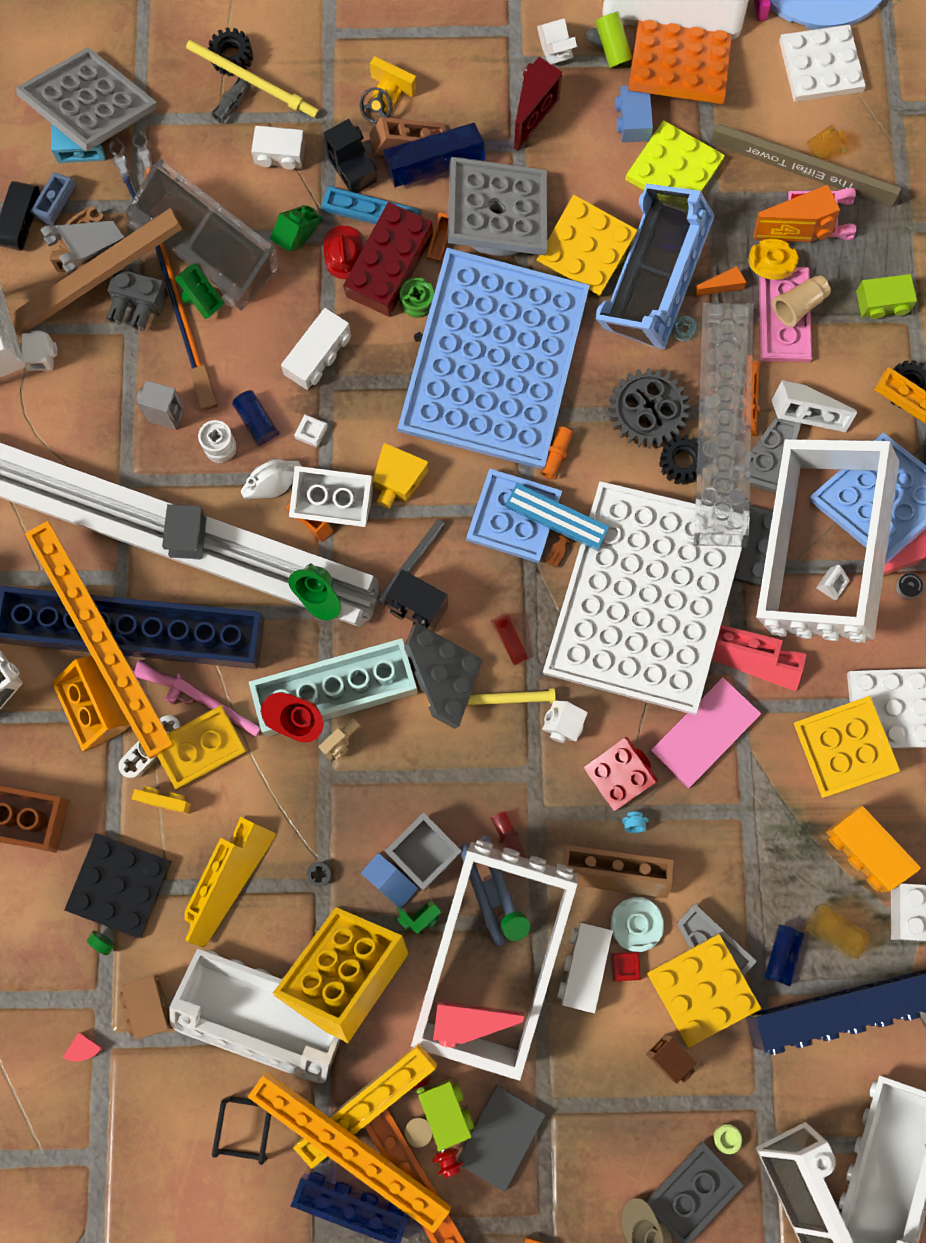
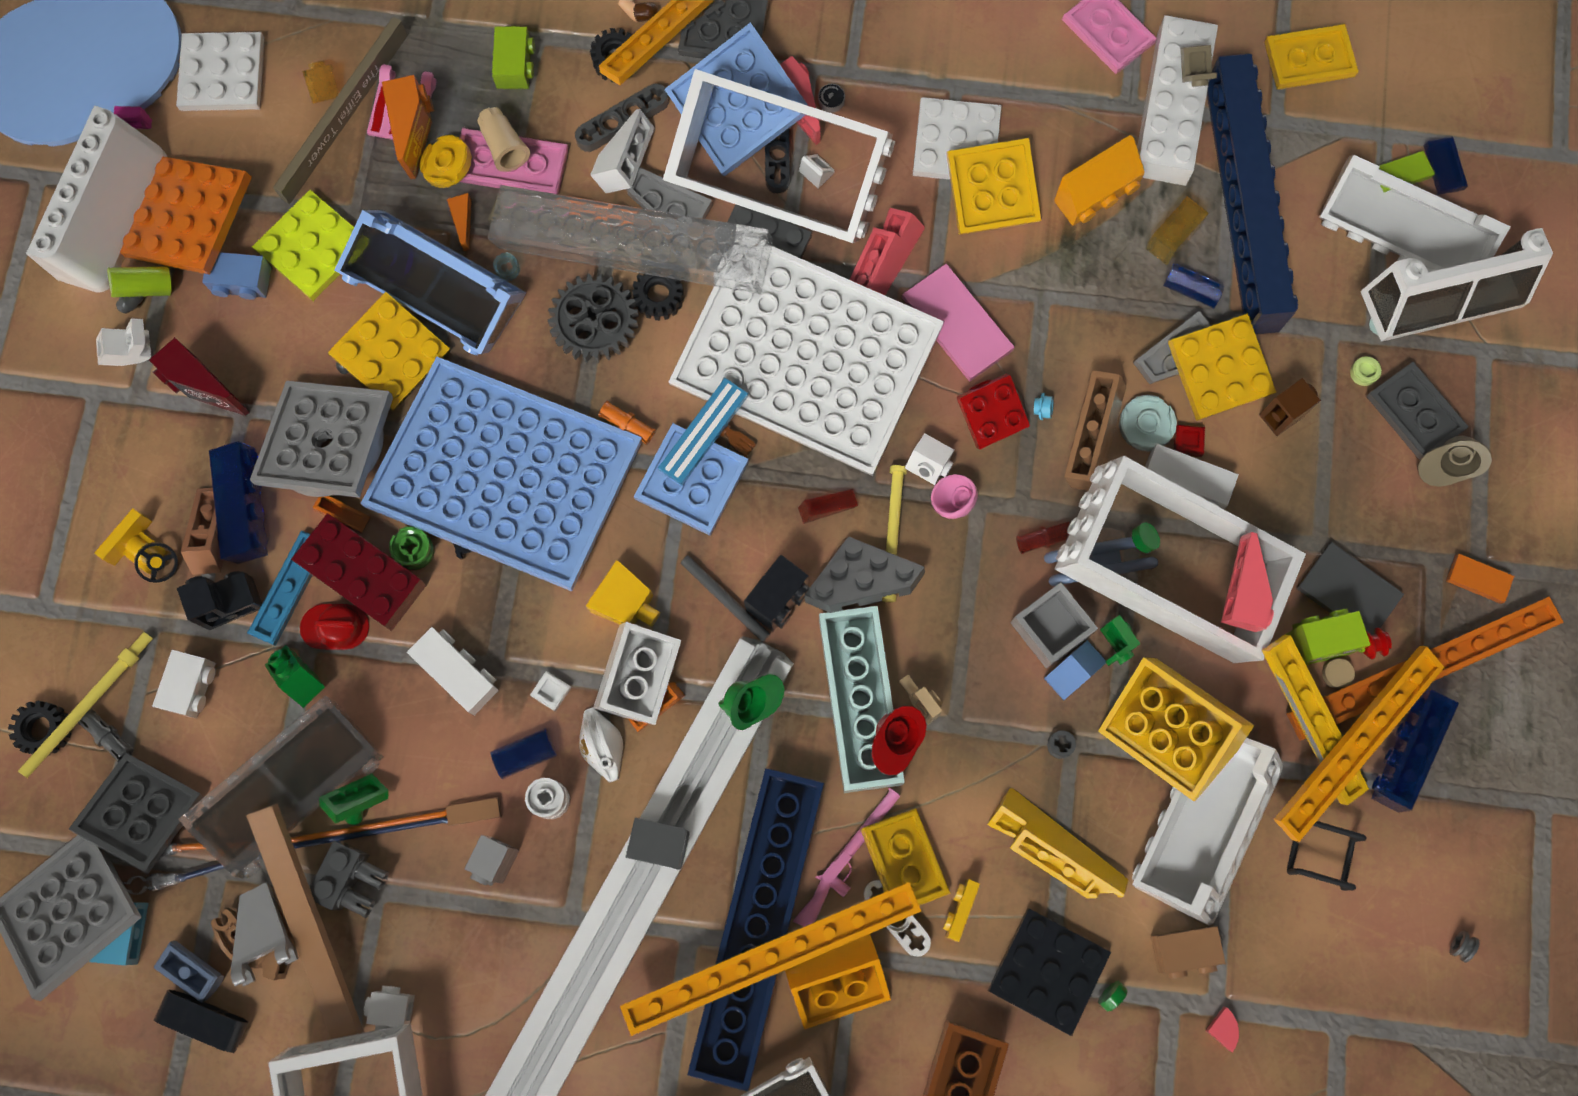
camera: 80 degrees left, 0 degrees up
none -> dark grey plate [69,753,203,874]
none -> dark grey beam [575,84,669,152]
none -> black beam [765,128,790,194]
none -> bright pink piece [931,474,978,519]

